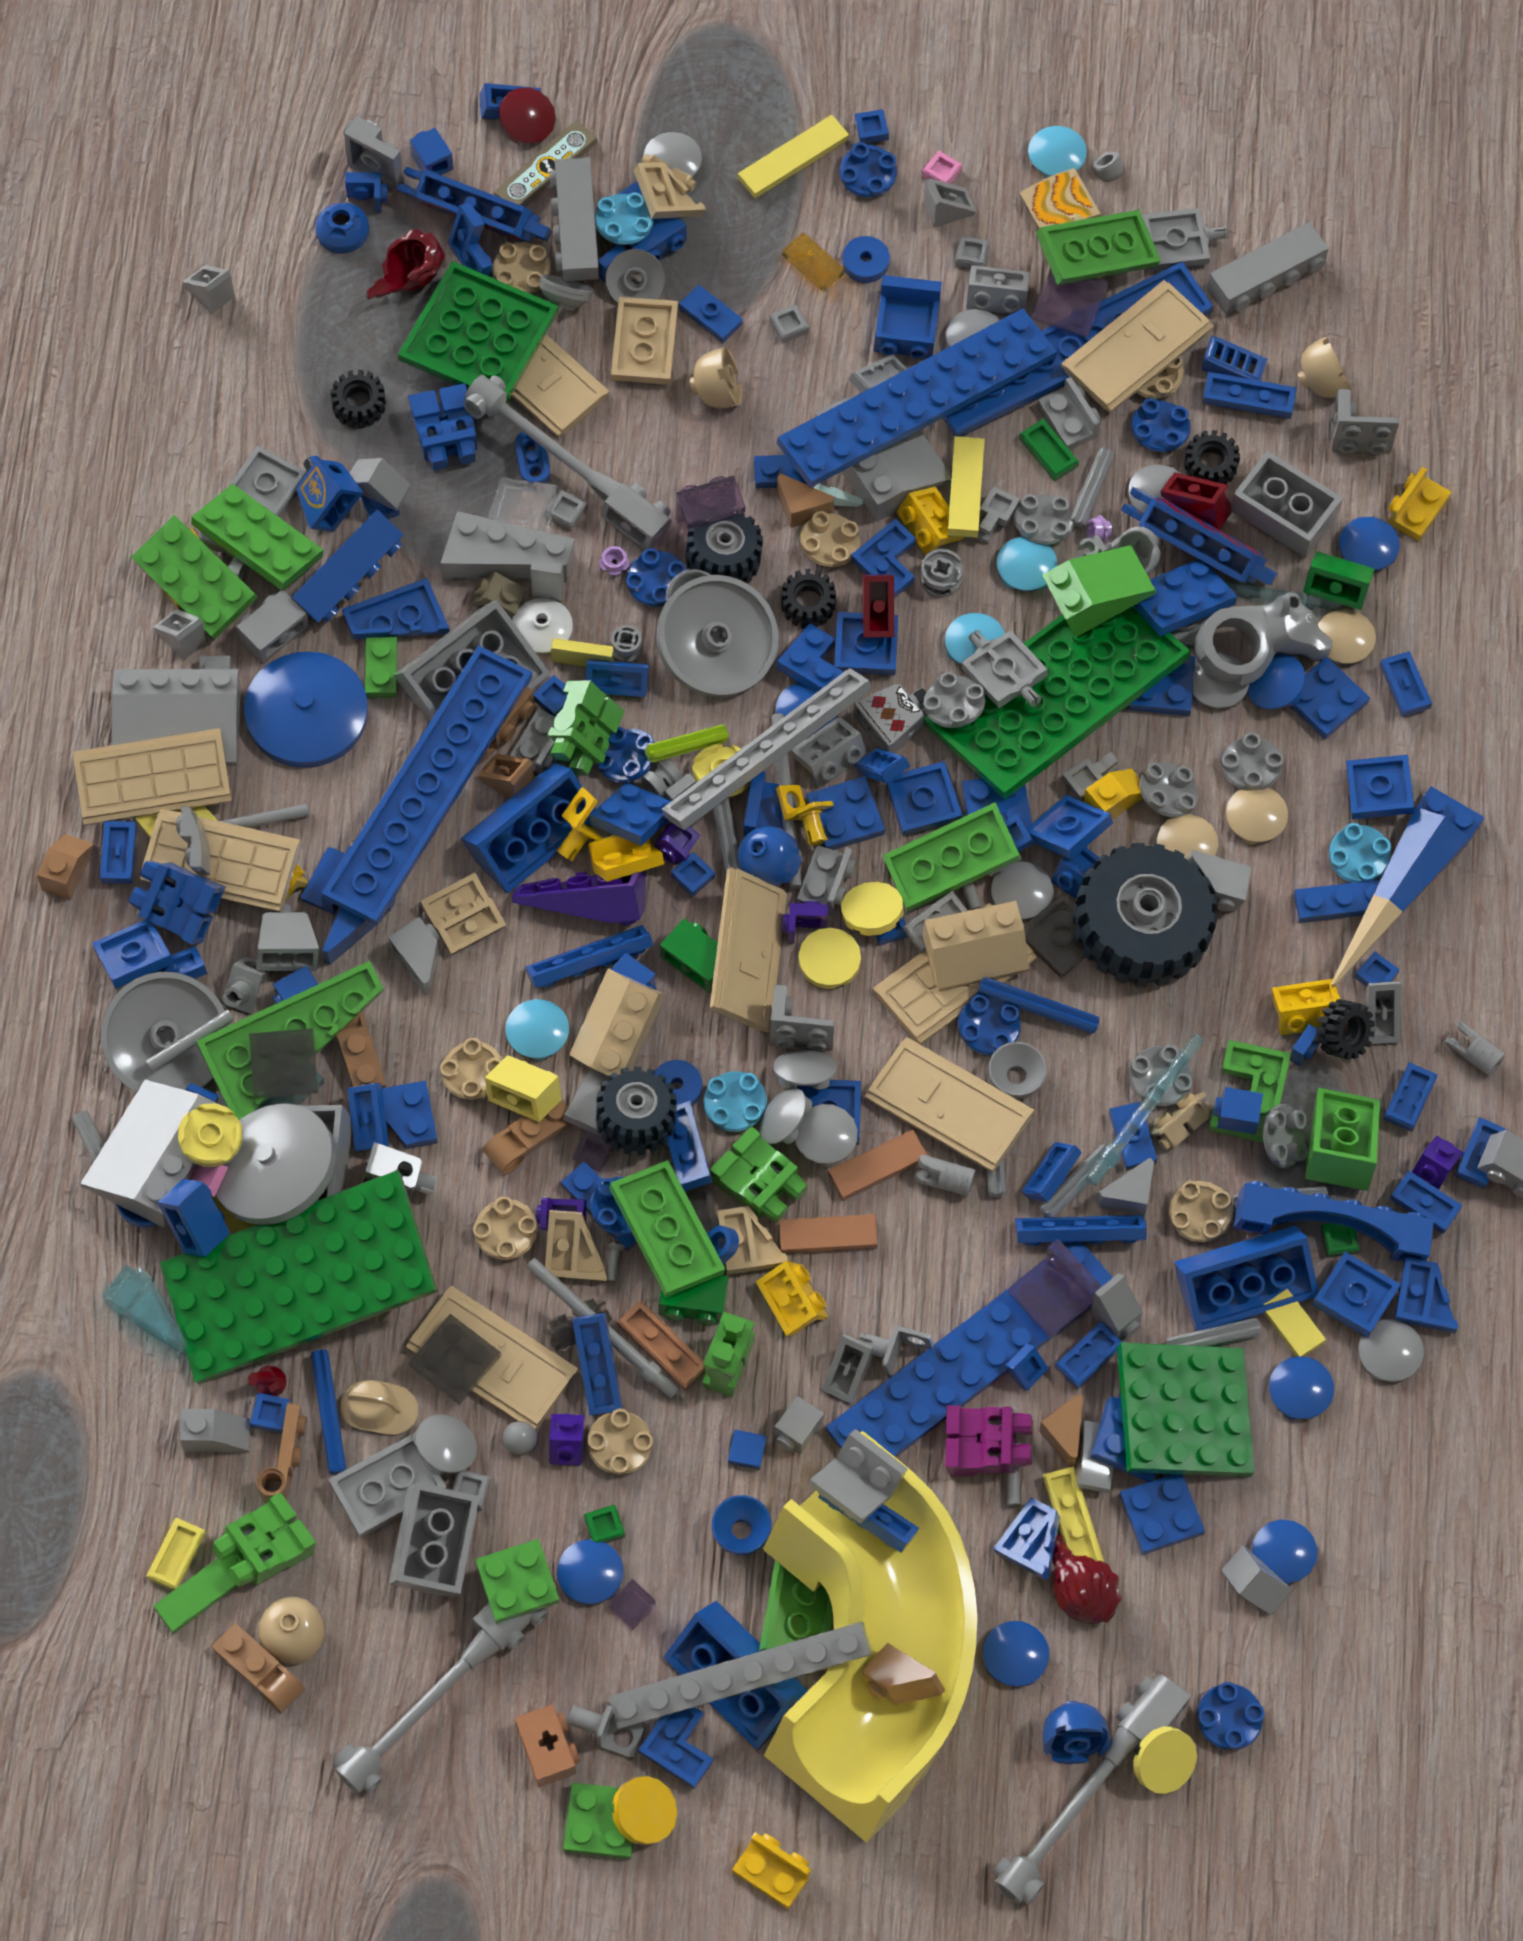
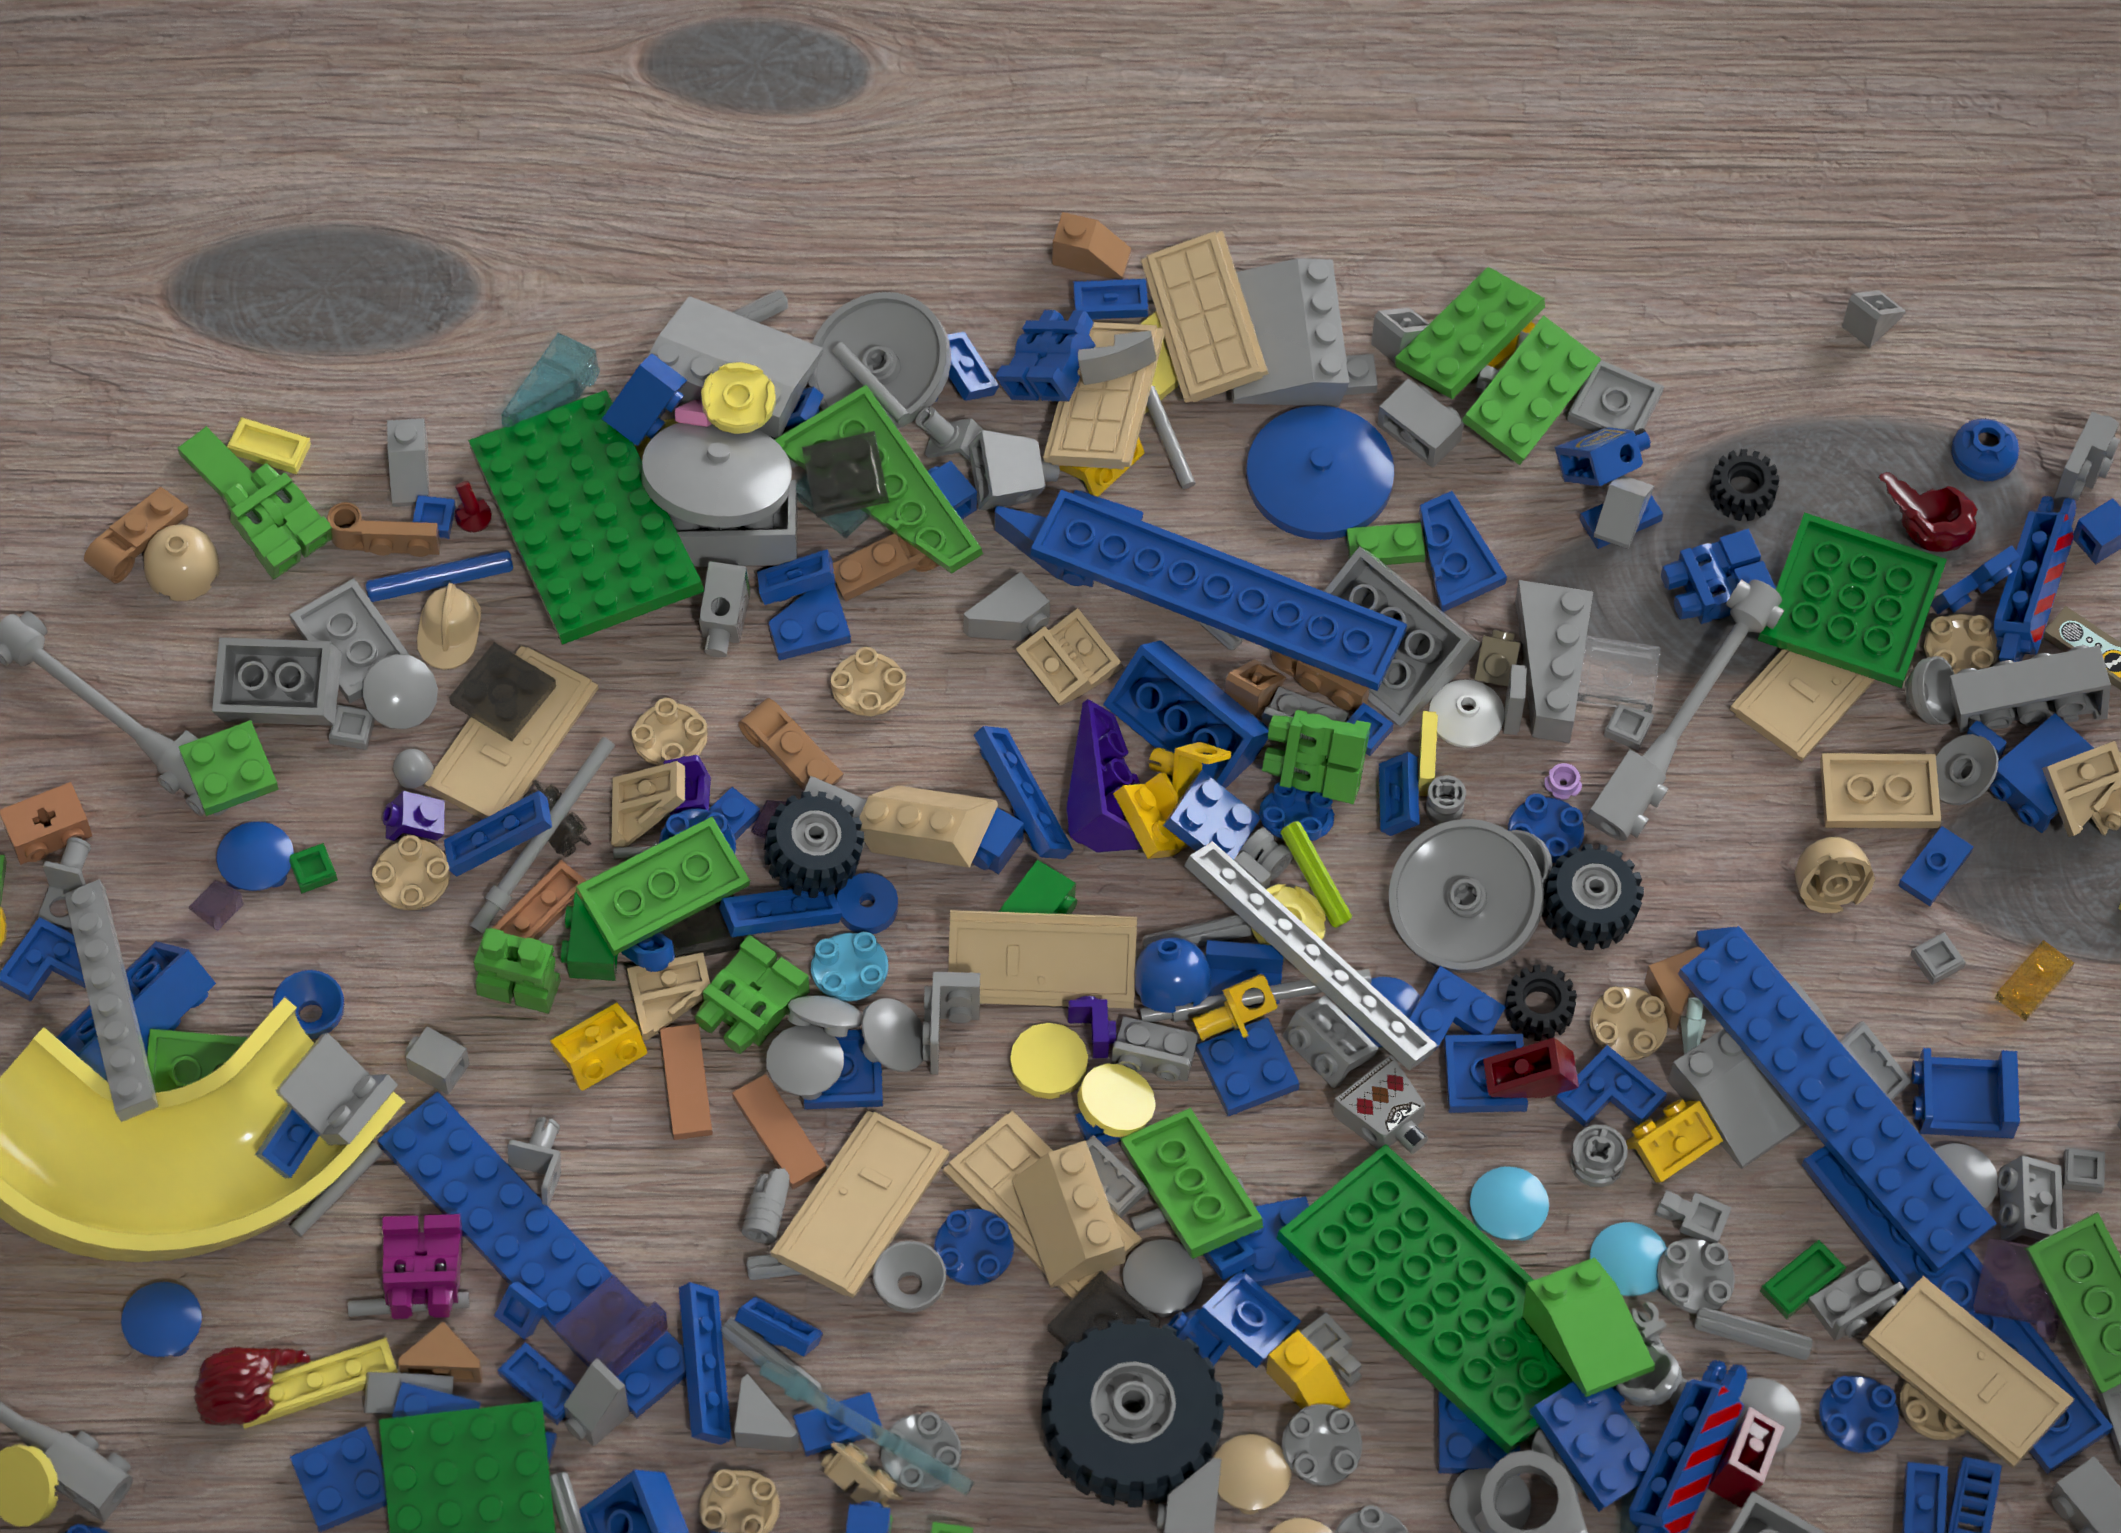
camera: 85 degrees right, 5 degrees down
blue plate [92,919,174,989] -> none
blue wedge [291,509,403,624] -> none
blue bracket [345,172,388,212] -> none
light yellow brick [485,1055,562,1122] -> none
medium azure dish [506,999,569,1062] -> none
blue plate [515,432,551,488] -> none
medium azure dish [595,192,654,245] -> none
dark purple bracket [653,821,701,865] -> none
blue plate [671,852,715,897] -> none
clear purple bracket [675,475,746,529] -> none
blue tile [728,1429,767,1470] -> none
light grey slope [821,1334,873,1404] -> none
blue piece [842,236,890,283] -> none
blue plate [854,748,910,783] -> none
medium nougat slope [862,1643,945,1705] -> none
blue plate [885,761,963,836] -> none
light grey dish [924,672,985,728] -> none
light yellow tile [947,436,985,538] -> none
light grey plate [961,630,1048,708] -> none
blue axle [978,977,1099,1034] -> none
wing [993,1497,1060,1581] -> none
blue cylinder [1042,1701,1111,1764] -> none
lavender plate [1087,515,1112,544] -> none
black tyre [1184,430,1240,485] -> none

